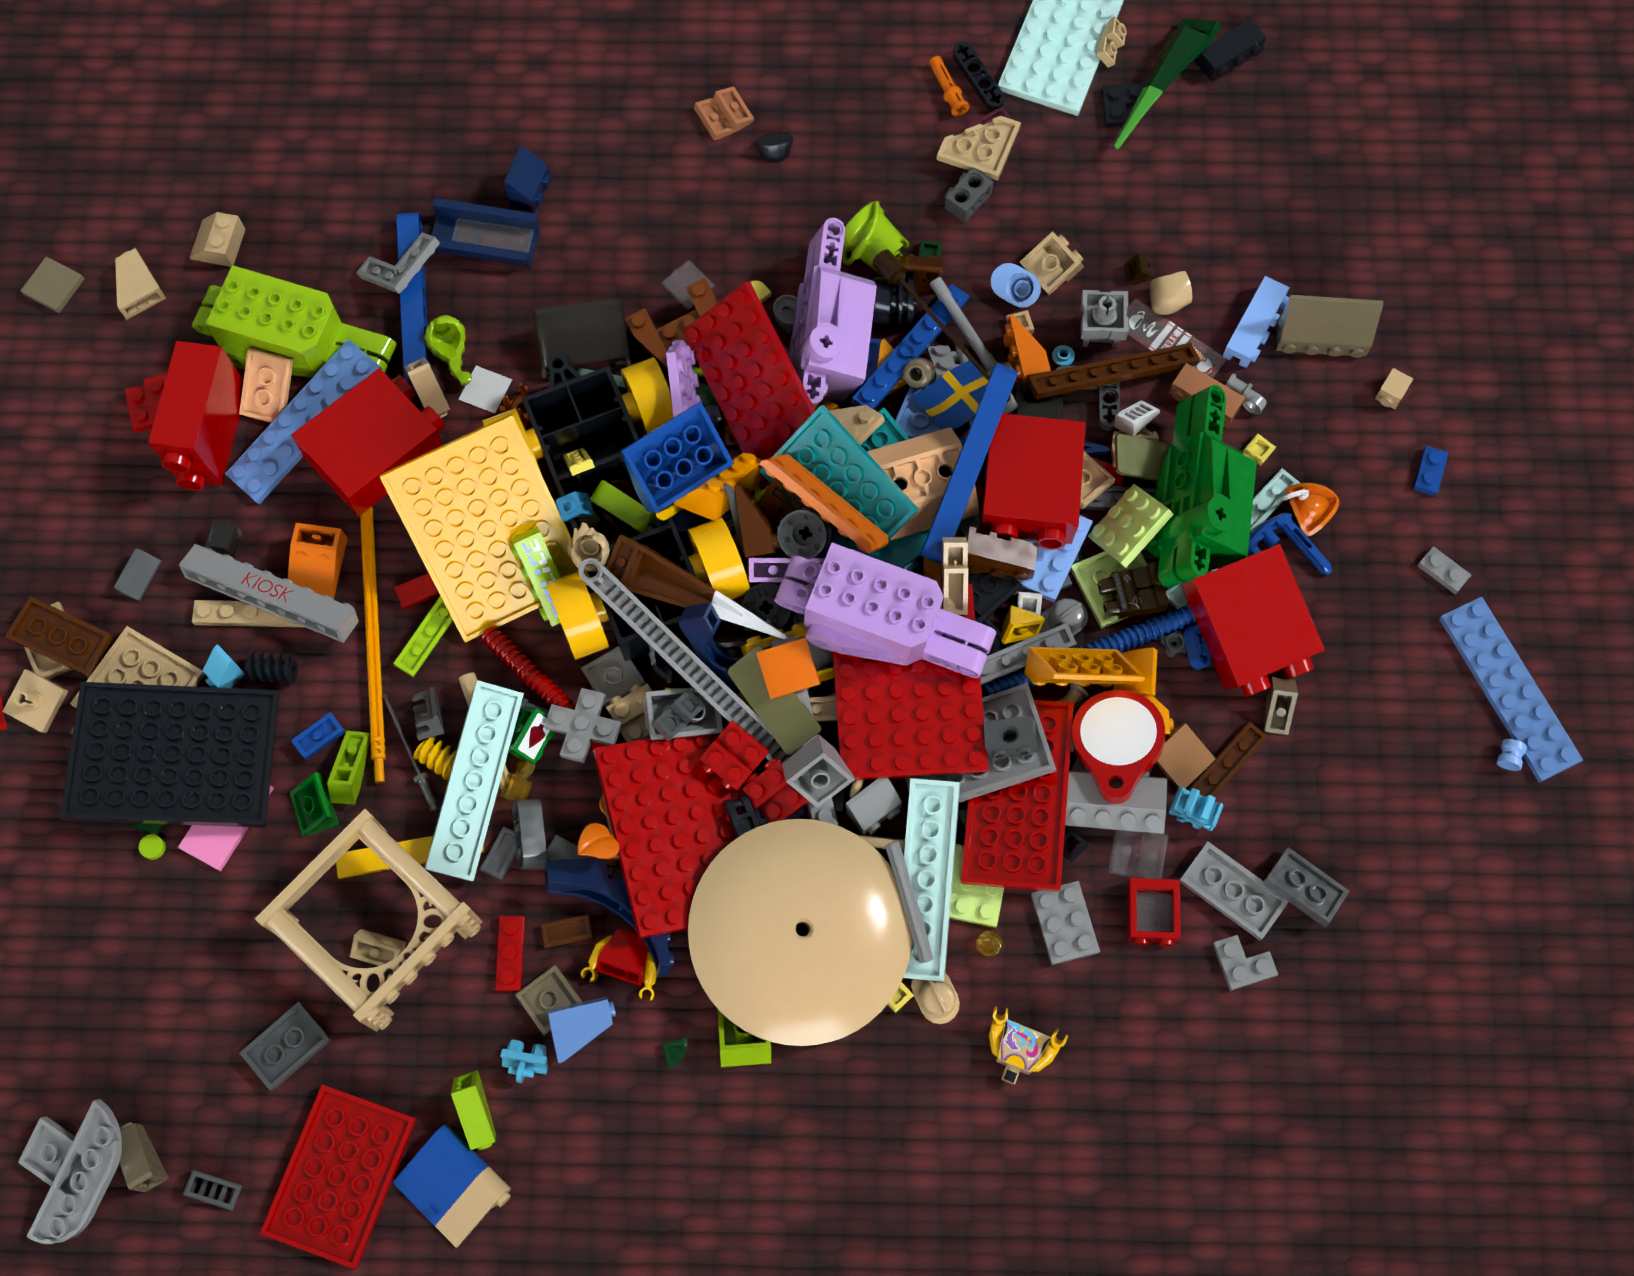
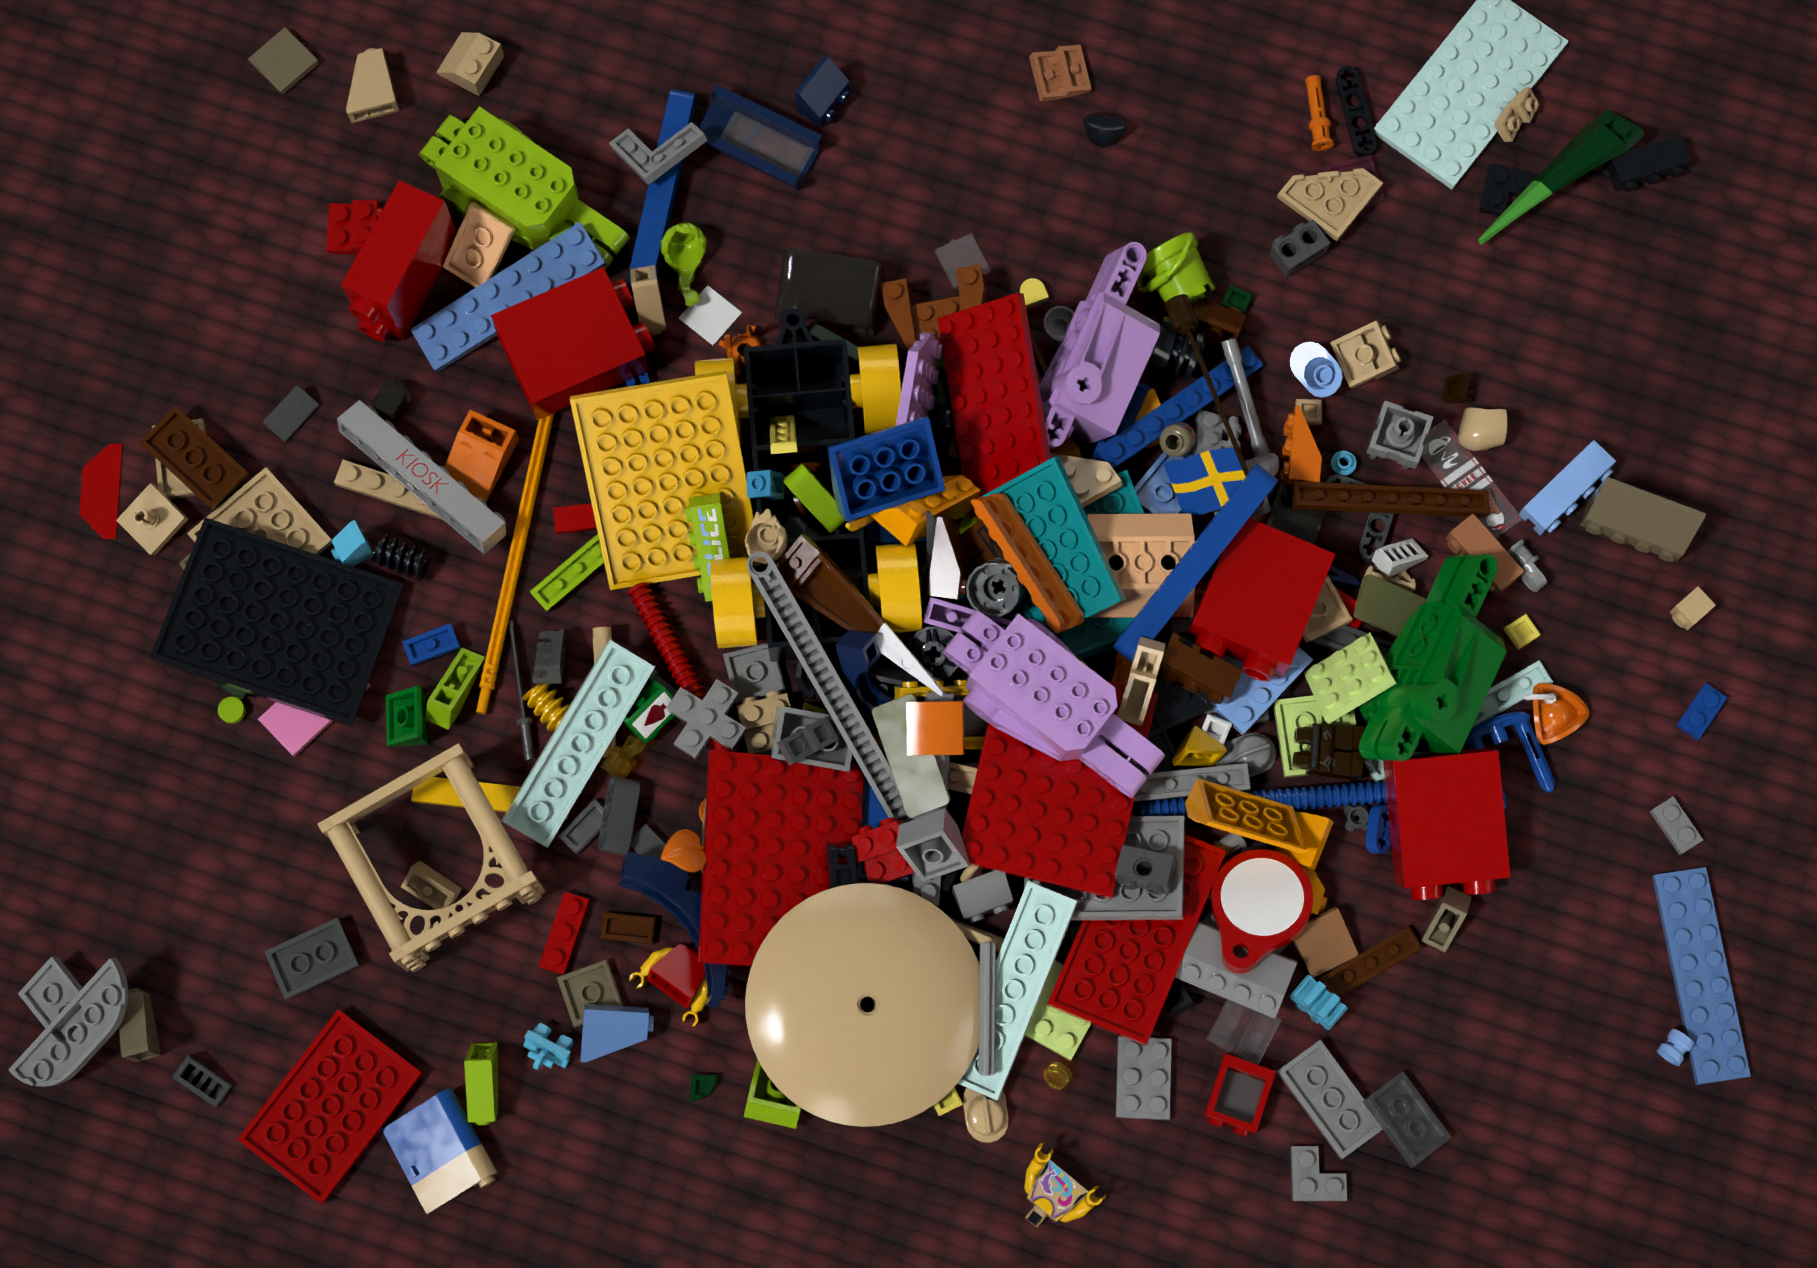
camera: 15 degrees right, 5 degrees up
red plate [699,720,770,791] -> none

